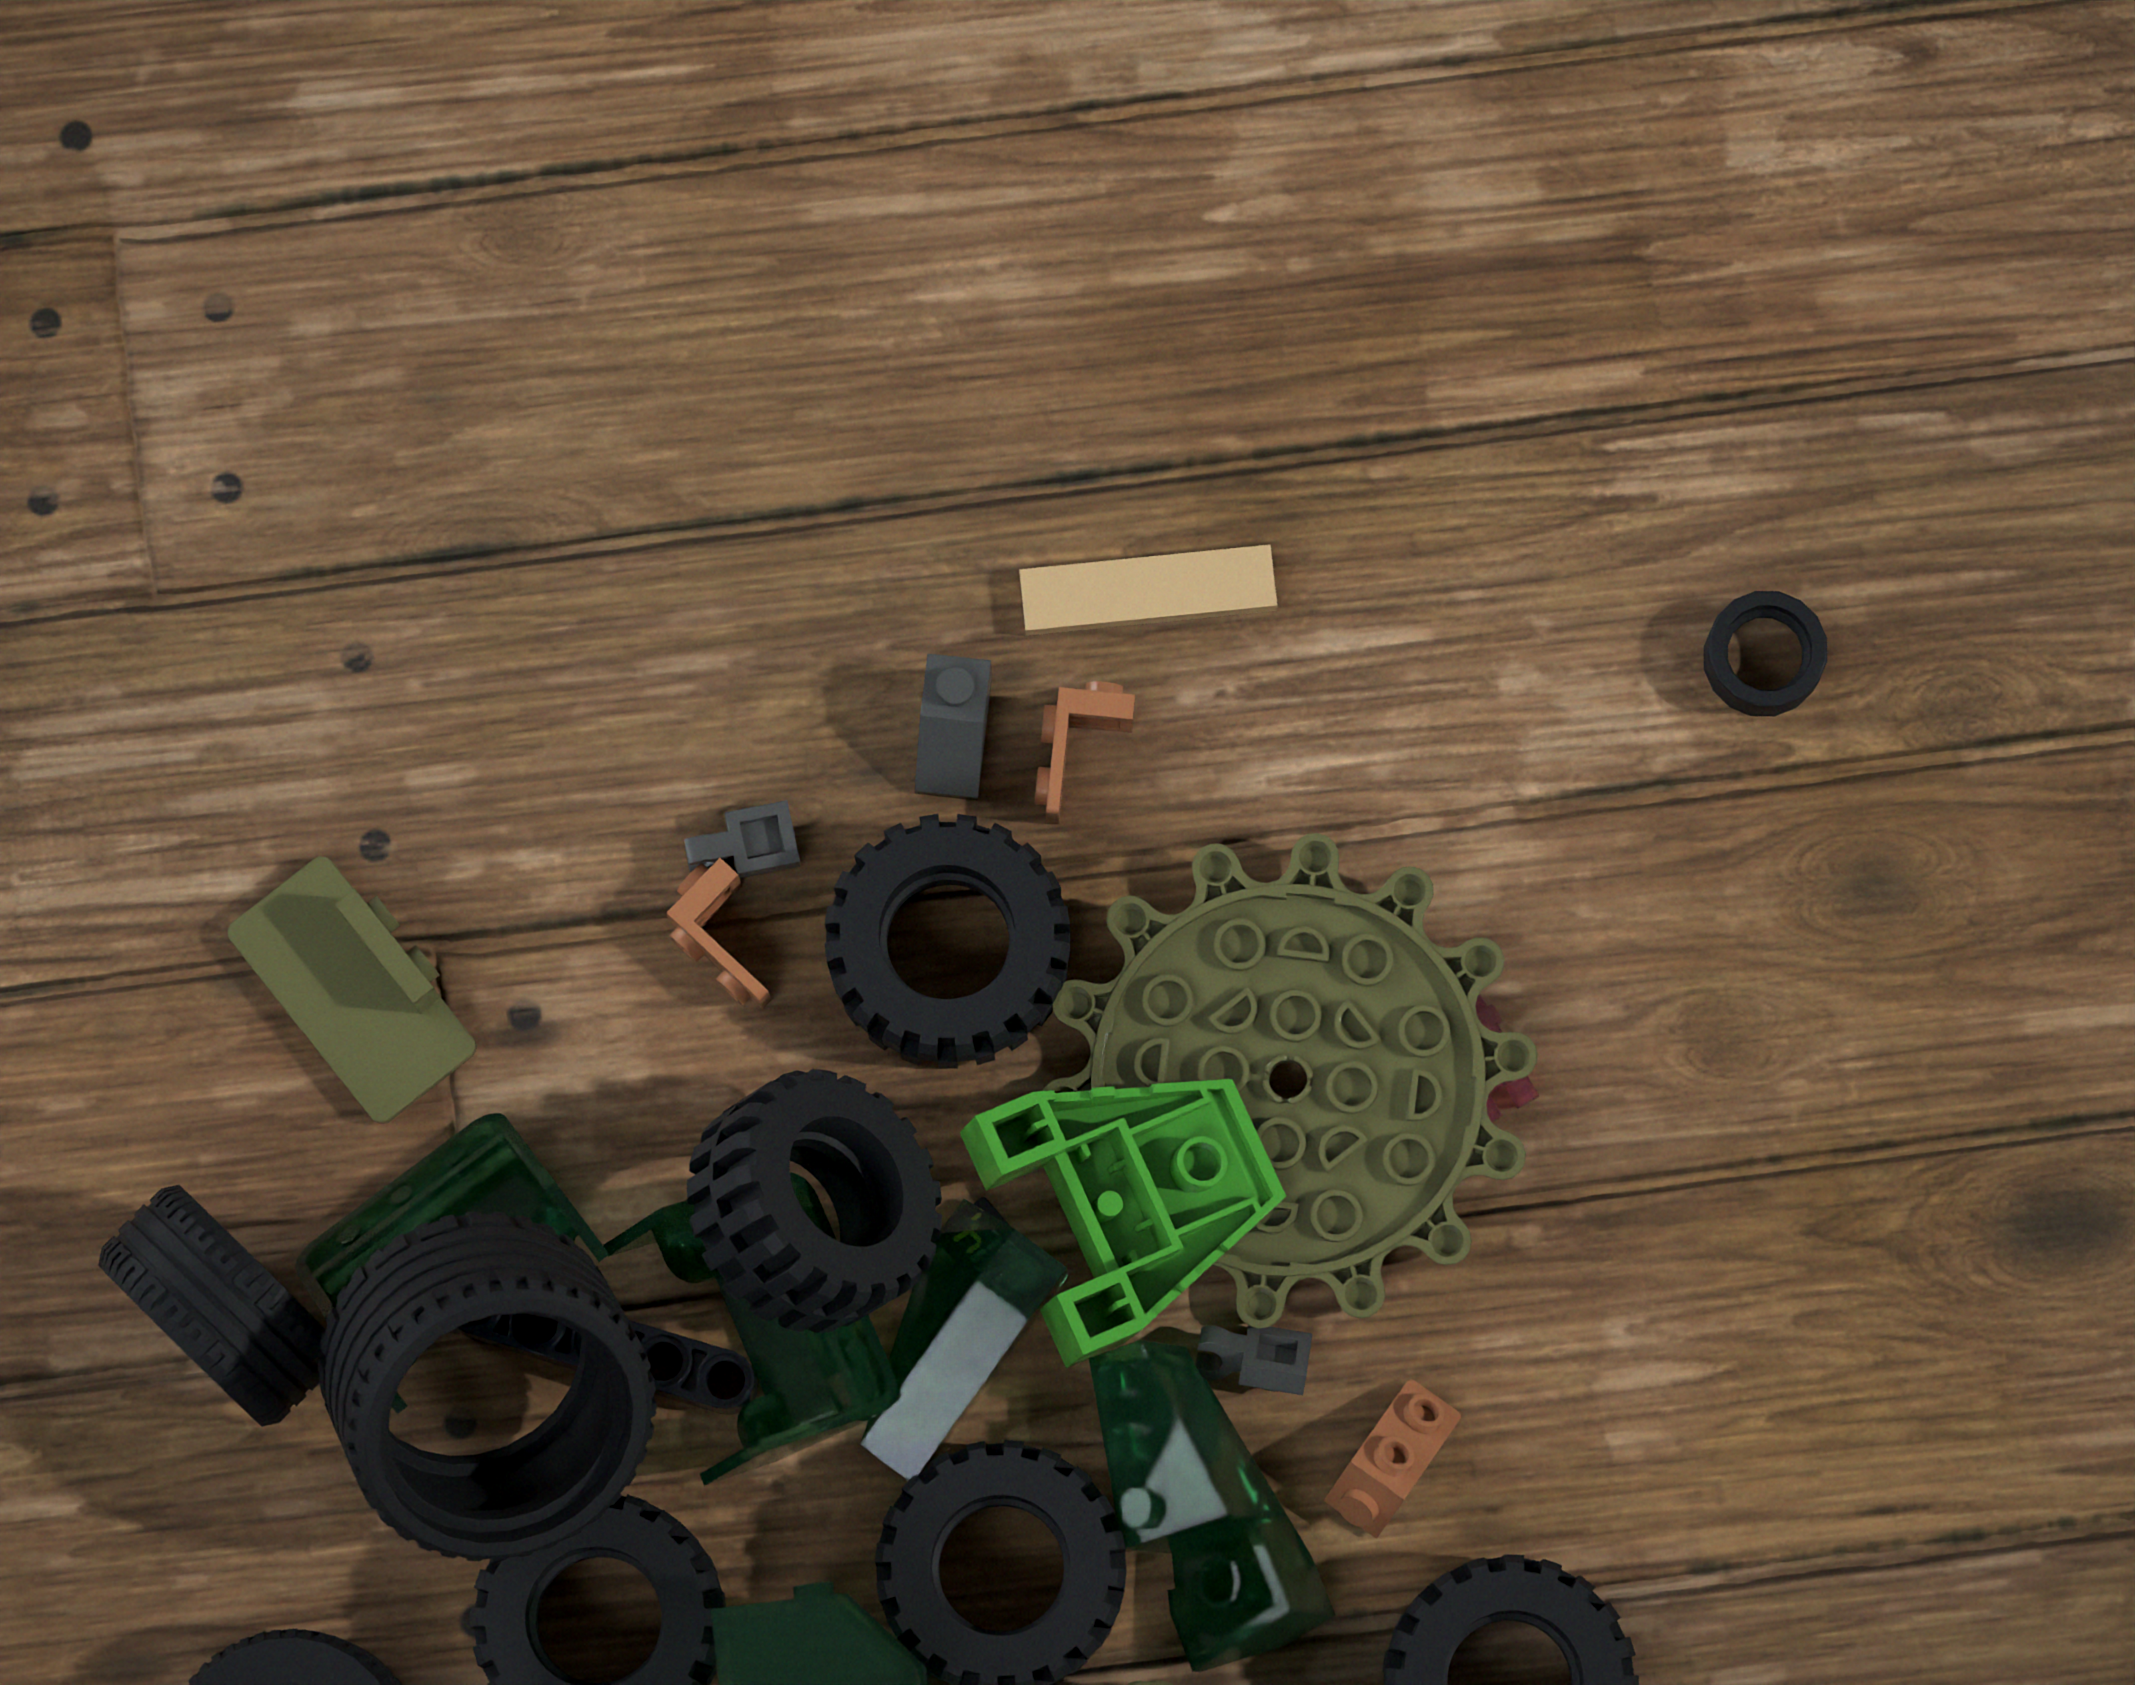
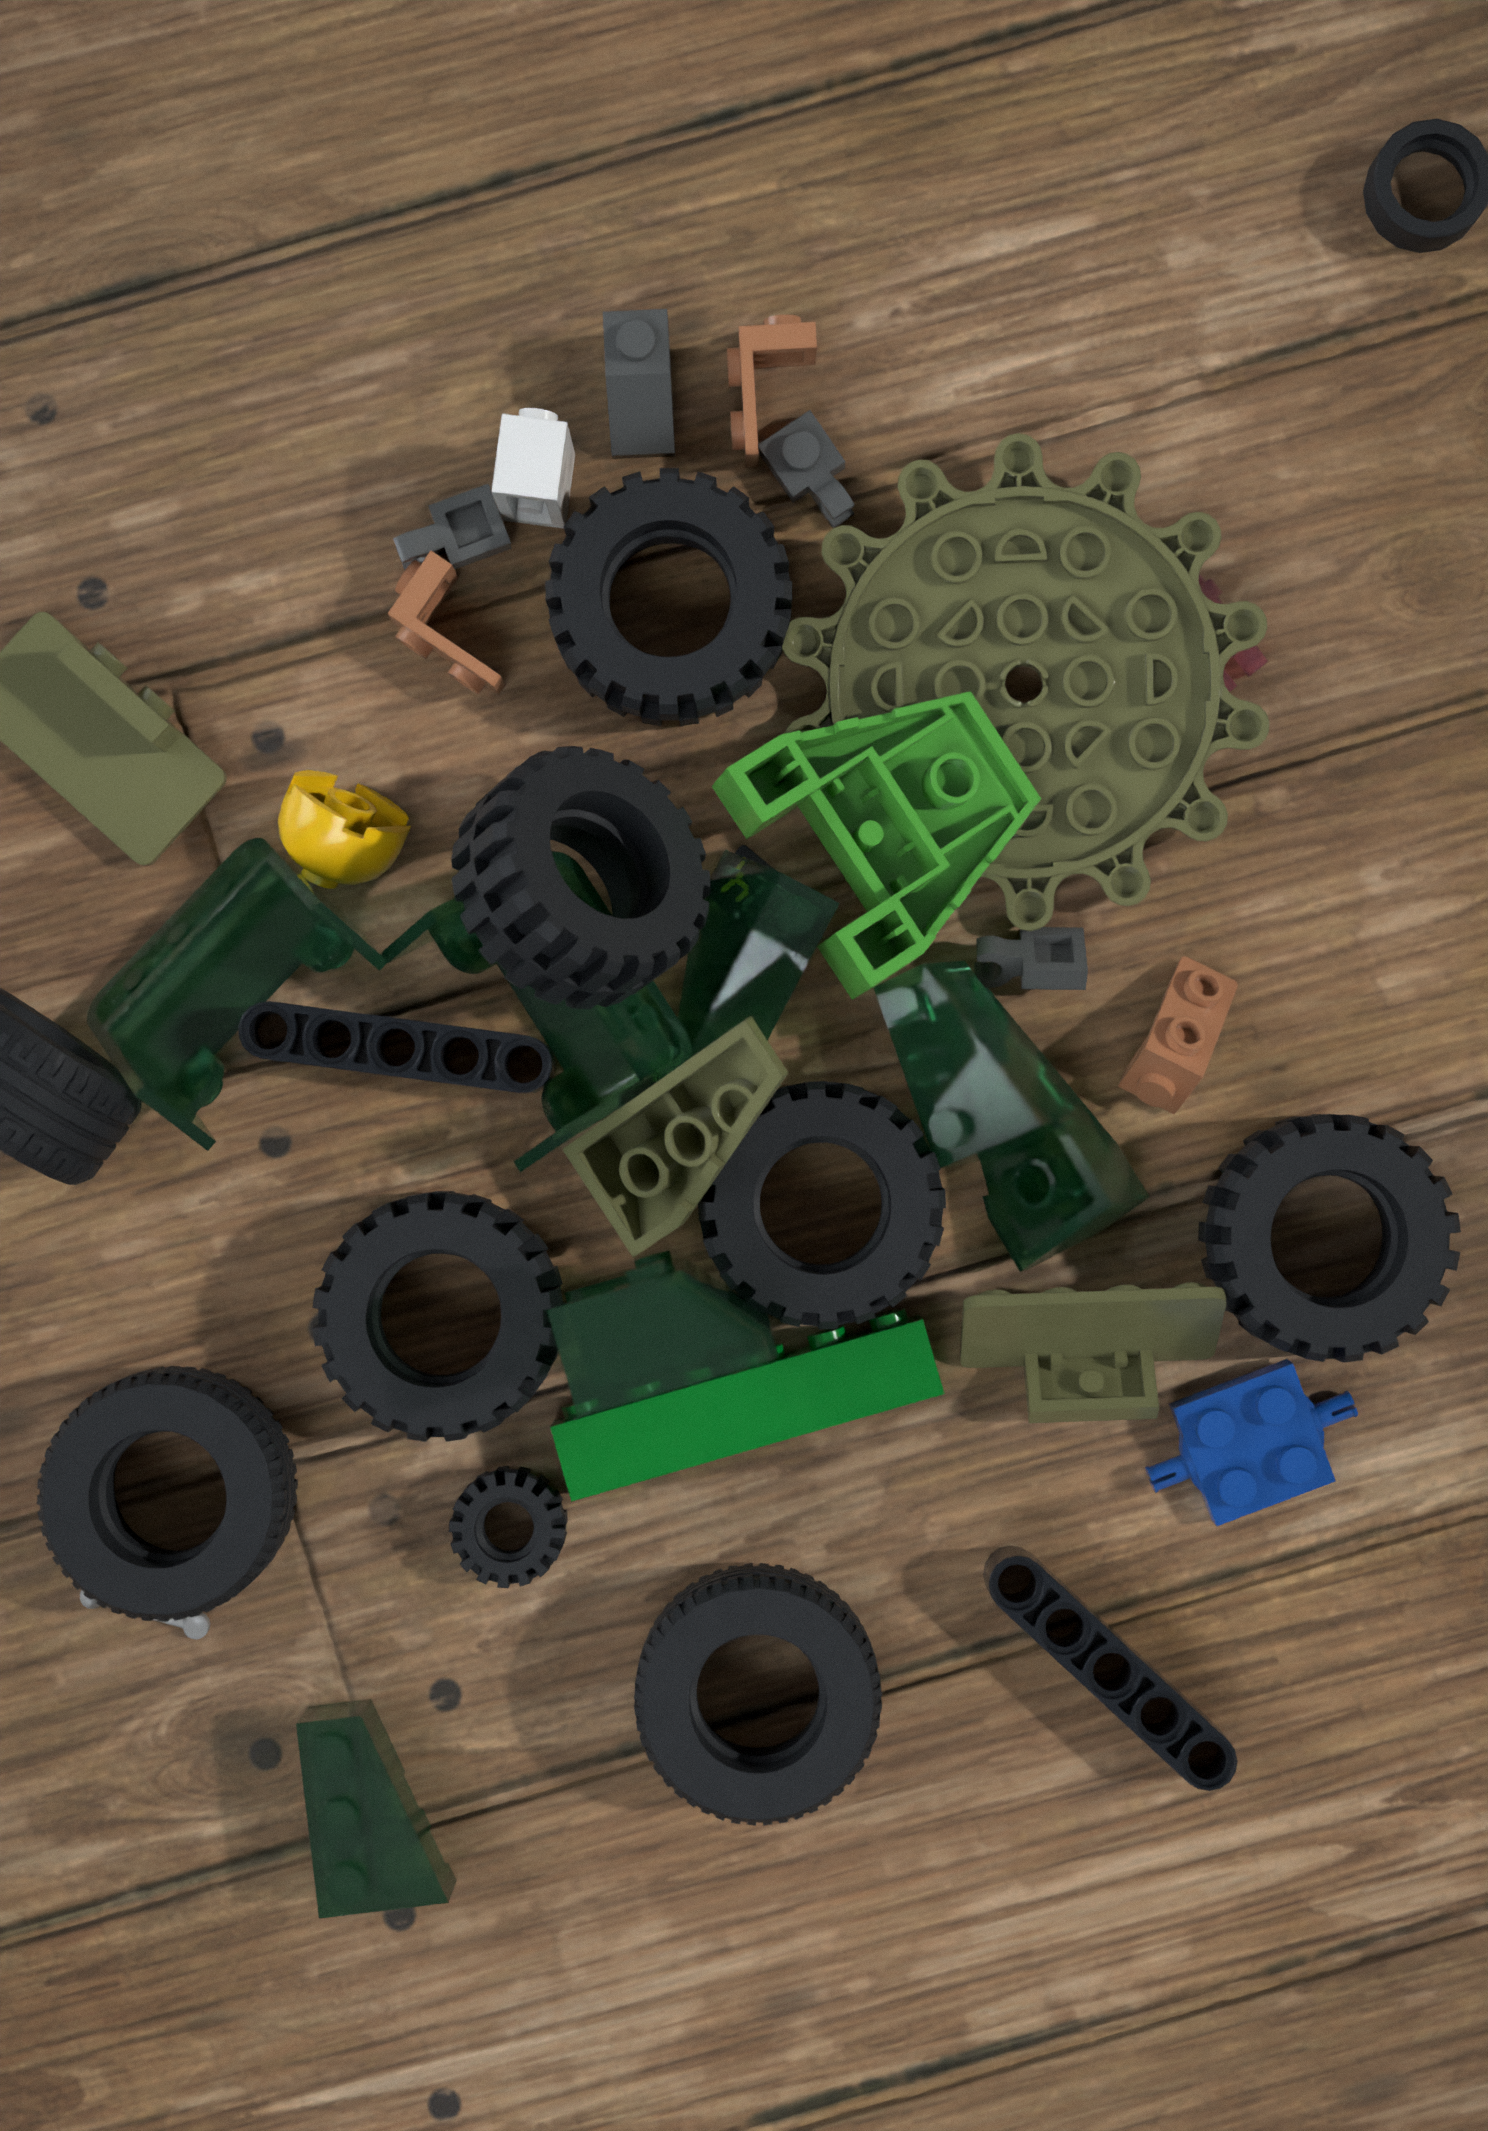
camera: 10 degrees left, 10 degrees up
black tyre [318,1211,656,1562] -> none
tan tile [1019,544,1277,636] -> none
none -> yellow cylinder [278,770,411,889]
none -> white brick [492,408,575,528]
none -> olive wedge [562,1017,788,1257]
none -> dark grey plate [758,410,855,528]

